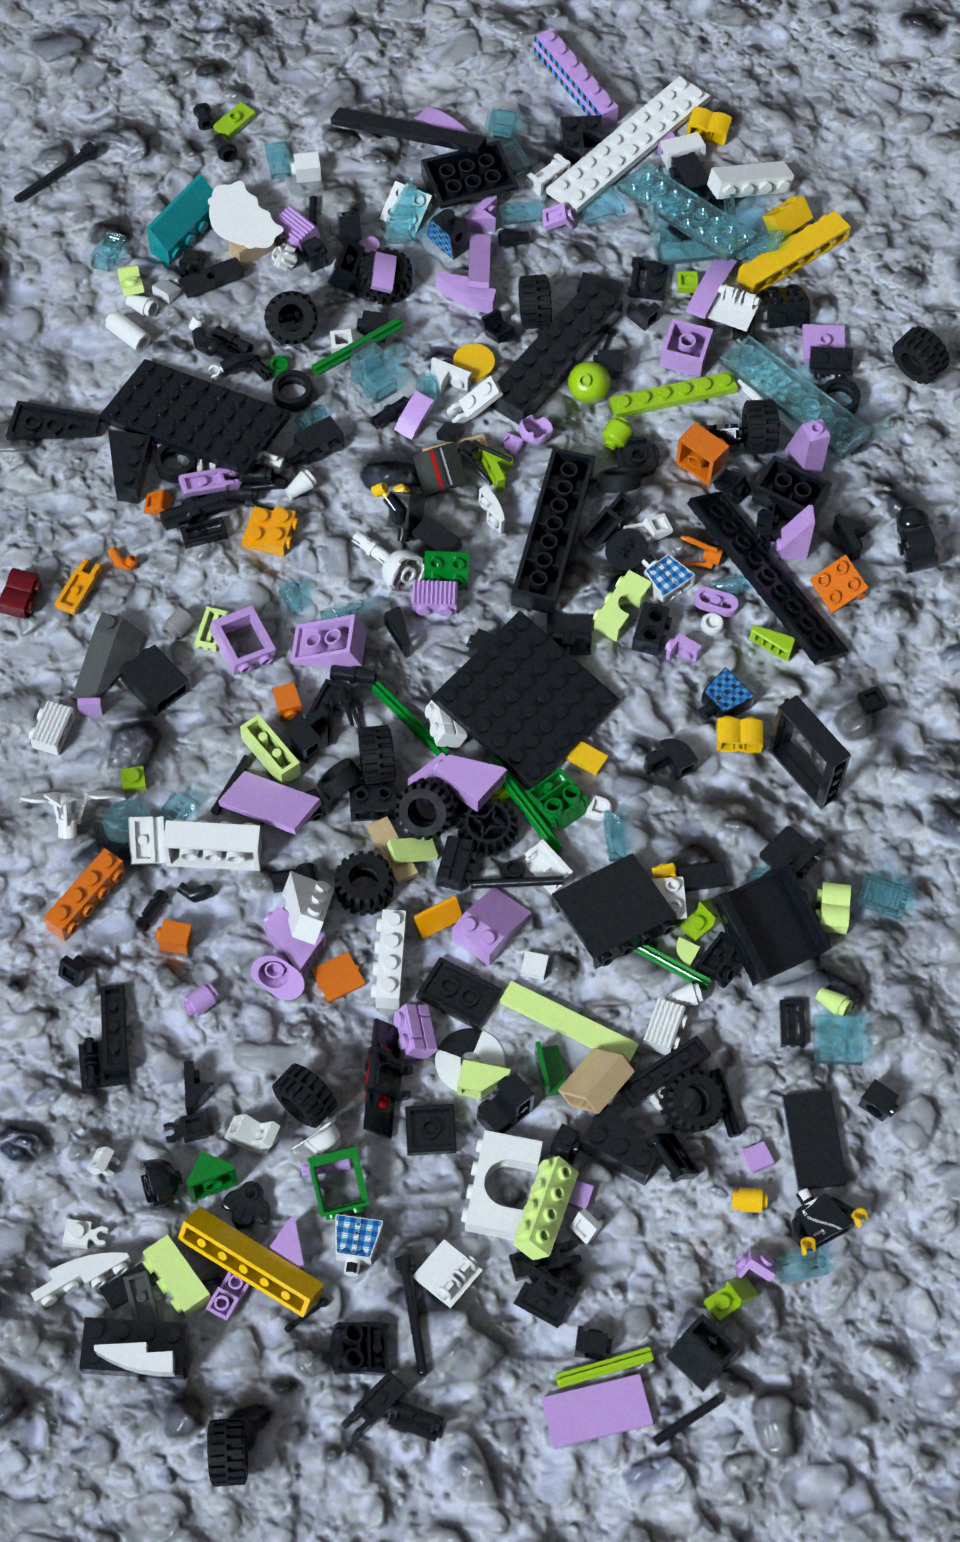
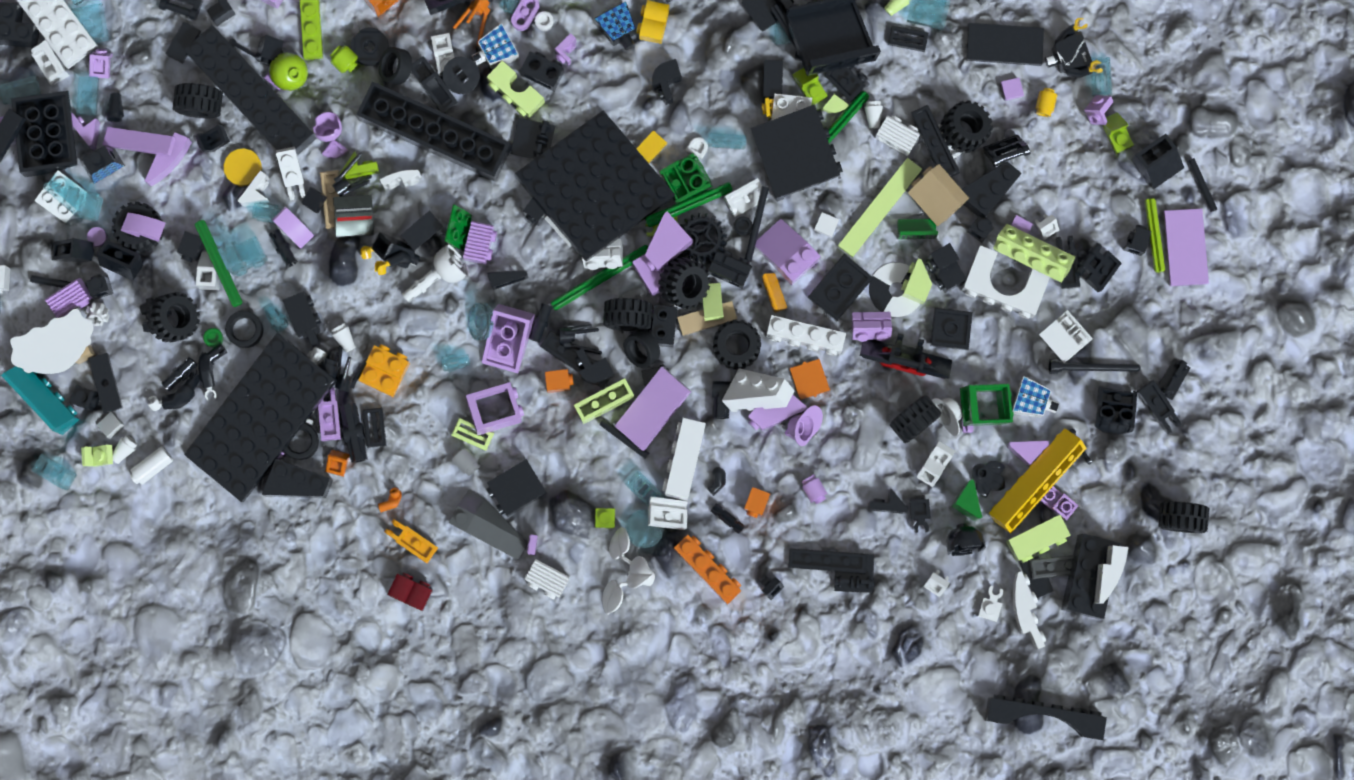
camera: 80 degrees left, 20 degrees up
black wing [6,400,101,440] -> none
black axle [710,1068,741,1138] -> none

